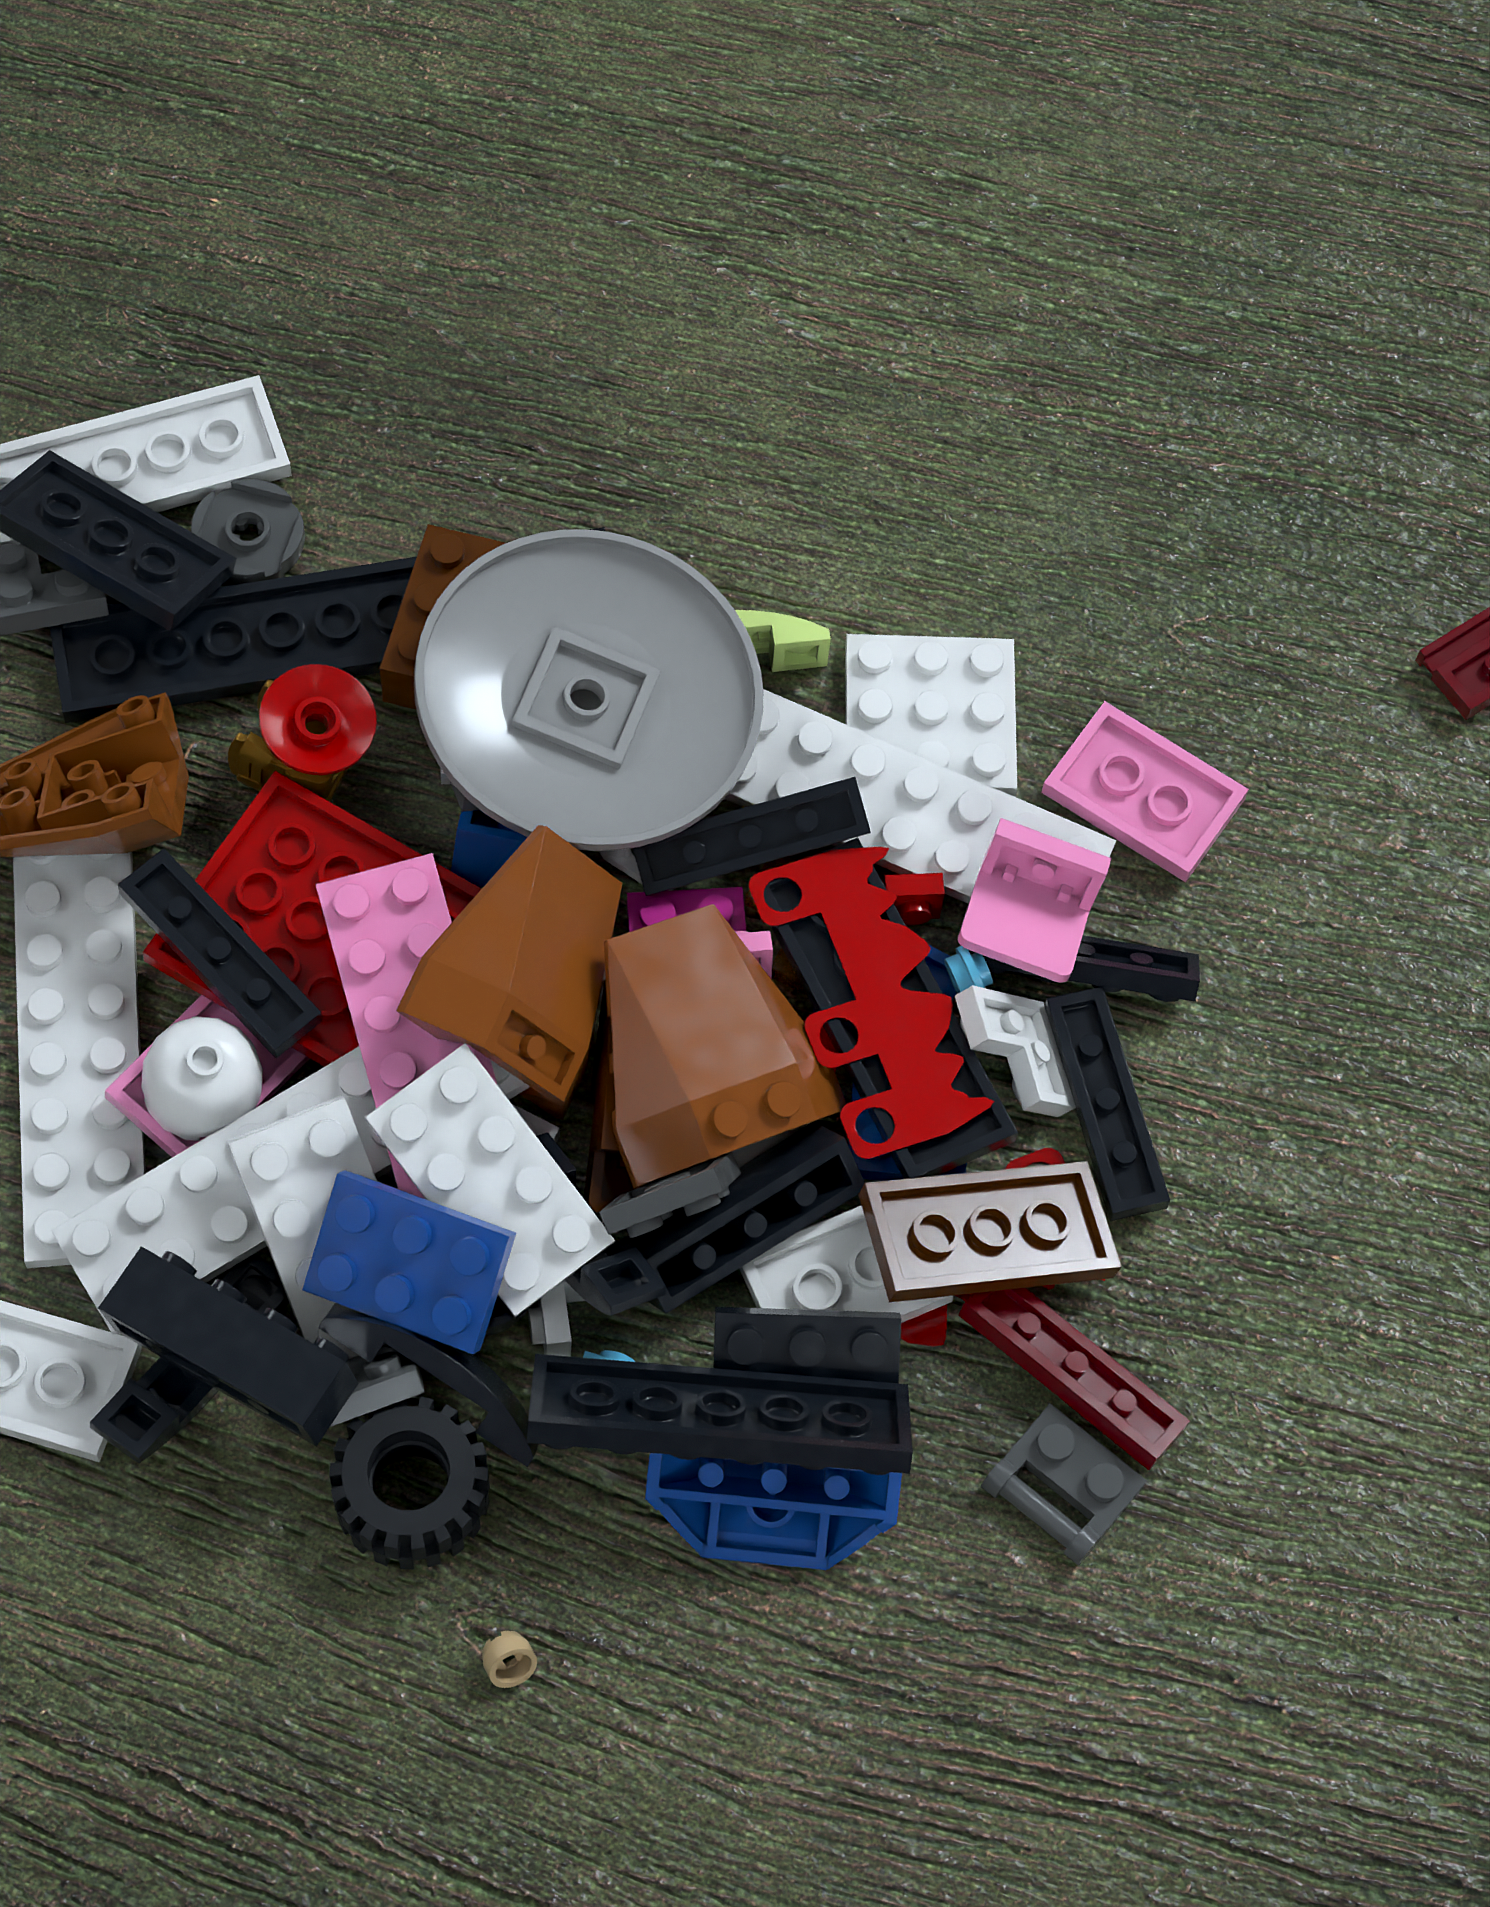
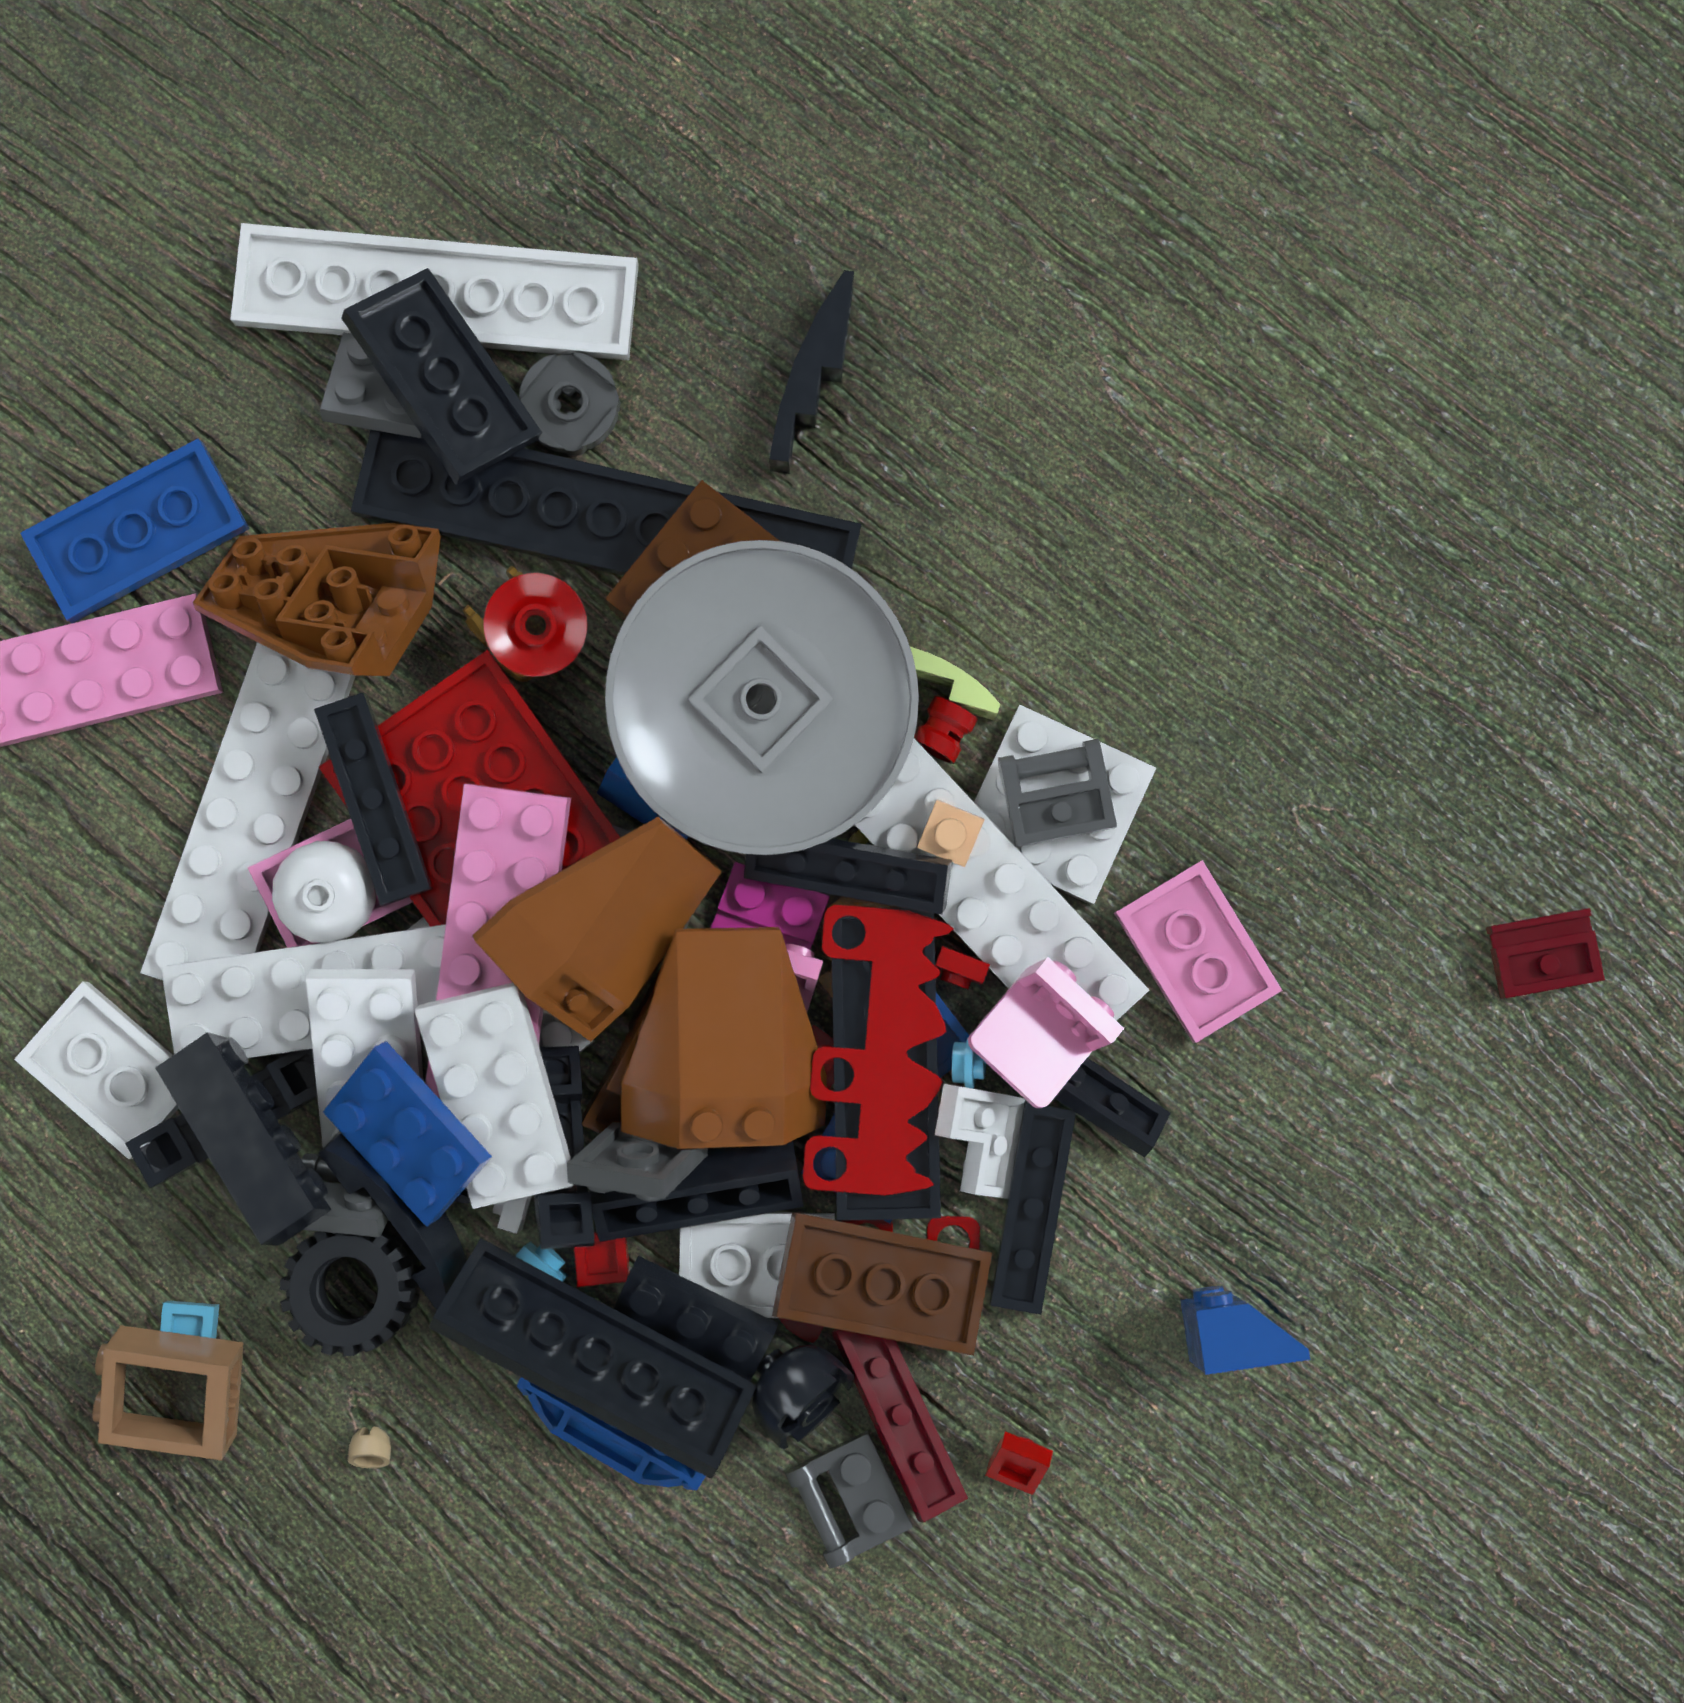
camera: 25 degrees right, 20 degrees up
none -> medium nougat window [93,1325,244,1460]
none -> medium azure plate [160,1301,220,1339]
none -> red plate [574,1231,630,1287]
none -> black cylinder [752,1345,855,1450]
none -> black slope [769,270,854,474]
none -> red wheel [914,696,978,764]
none -> light nougat plate [917,799,985,867]
none -> red plate [985,1431,1053,1495]
none -> dark grey plate [998,739,1117,847]
none -> blue slope [1180,1286,1310,1375]

